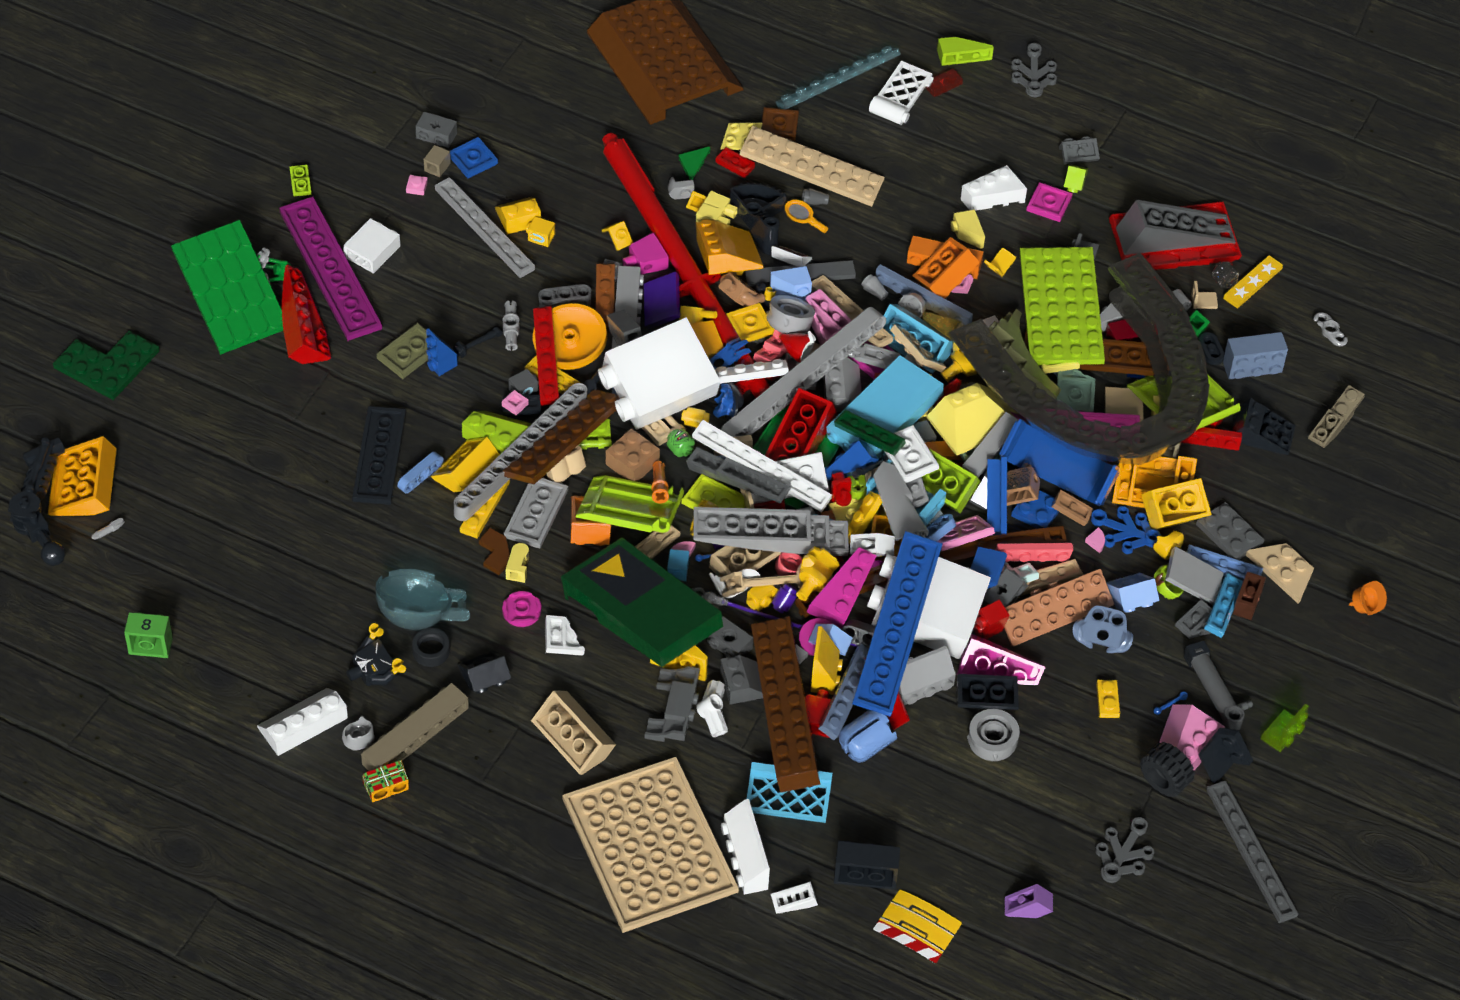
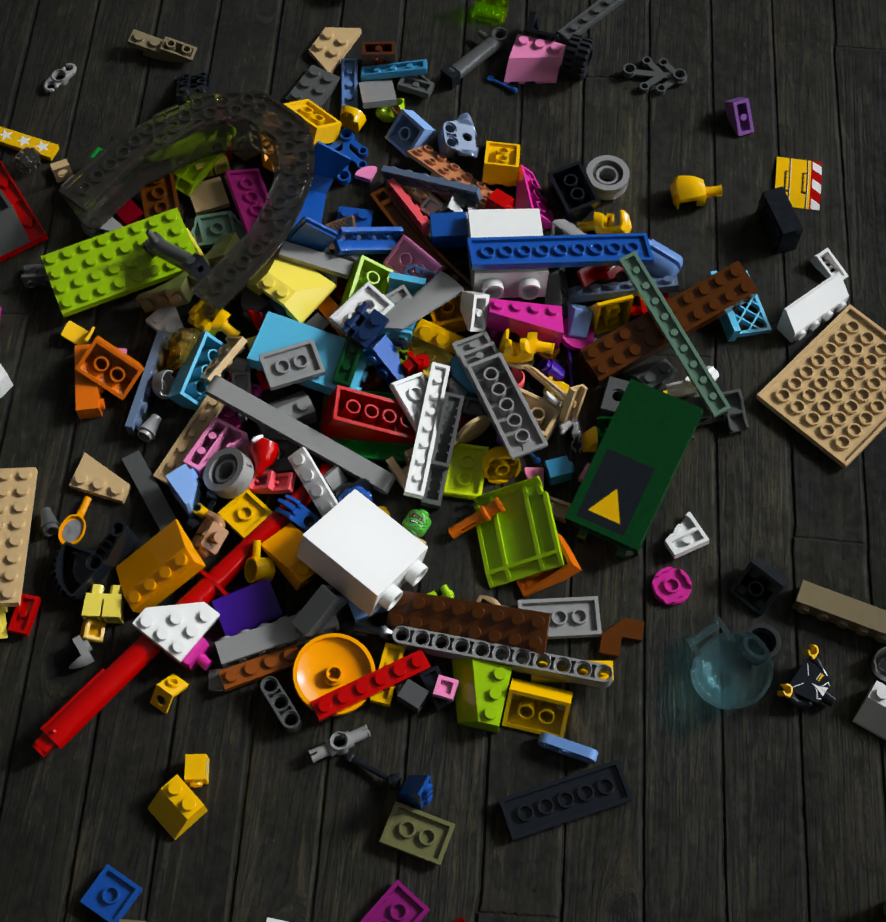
camera: 110 degrees left, 10 degrees up
light grey plate [435,177,535,278] -> none
light yellow leg [506,543,529,583] -> none
tan slope [531,691,616,775] -> none
medium nougat brick [606,428,660,482] -> none
green tile [679,147,710,180] -> none
white slope [772,246,812,267] -> none
light yellow slope [951,210,985,249] -> none
medium nougat plate [1052,490,1093,526] -> none
yellow plate [1096,680,1120,718] -> none
sand blue brick [1223,332,1288,379] -> none
none -> tan wing [69,452,131,504]
none -> white plate [132,602,220,663]
none -> dark grey piece [142,229,211,282]
none -> light grey plate [259,339,325,391]
none -> light grey tile [323,465,348,492]
none -> dark blue plate [341,301,389,350]
none -> sand blue plate [381,165,482,203]
none -> yellow slope [482,141,520,187]
none -> yellow piece [578,210,632,234]
none -> sand green plate [618,251,731,419]
none -> yellow piece [670,176,723,209]

